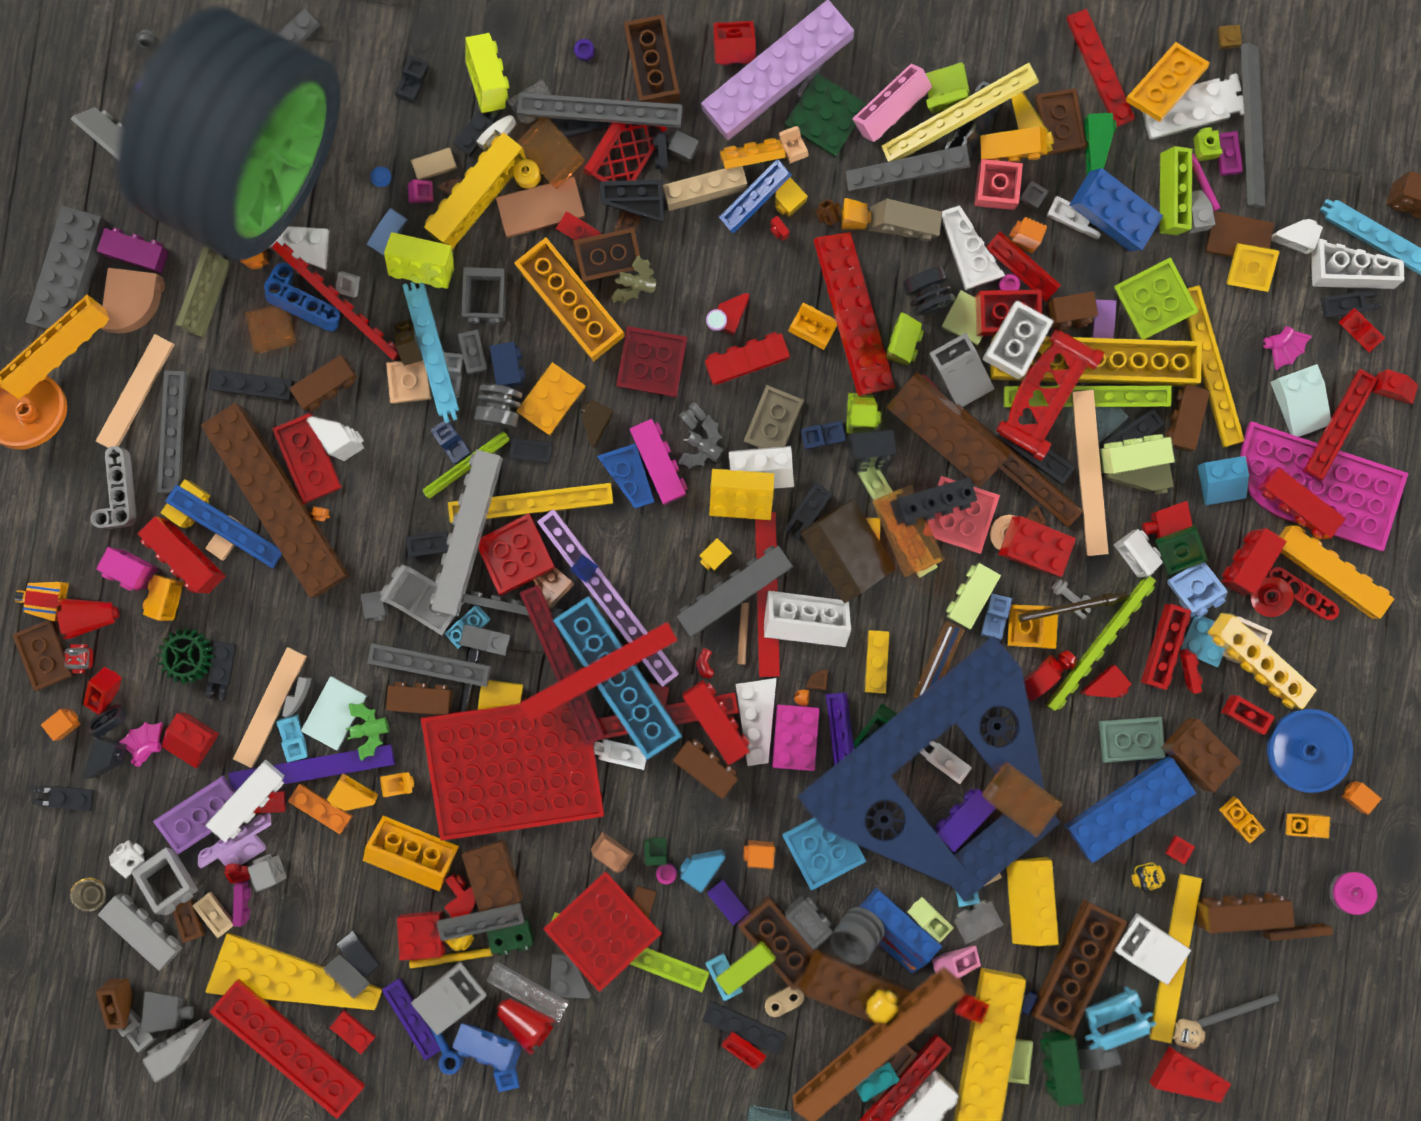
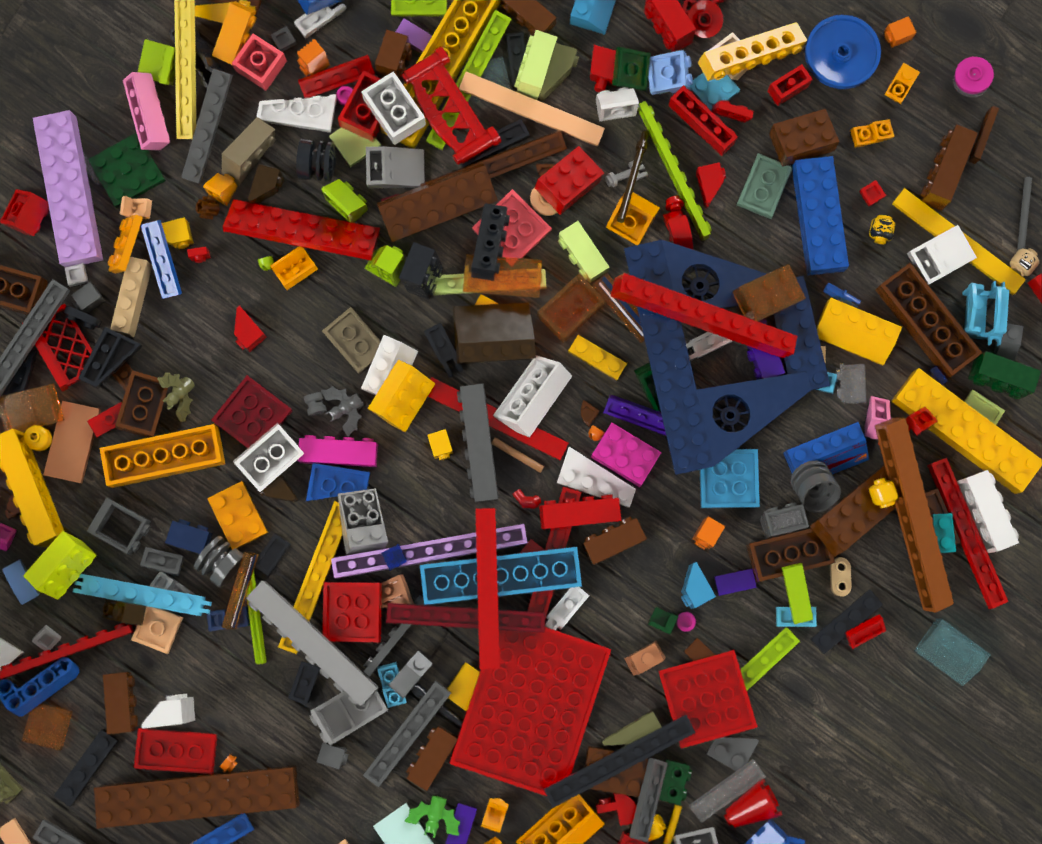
camera: 70 degrees left, 5 degrees down
red brick [705,332,790,386] -> none
light aqua tile [706,309,727,331] -> none
dark blue slope [801,420,847,449] -> none
yellowish green slope [908,897,954,942] -> none
medium blue slope [980,593,1012,641] -> none
none -> white tile [65,263,88,287]
none -> clear orange tile [222,552,258,630]
none -> white slope [233,423,305,492]
none -> dark brown slope [248,164,284,204]
none -> lime hinge [258,256,274,271]
none -> light grey slope [338,488,388,556]
none -> clear orange brick [537,273,605,343]
none -> black plate [544,714,696,808]
none -> olive slope [601,711,662,746]
none -> red brick [610,273,798,358]
none -> blue axle [823,283,861,308]

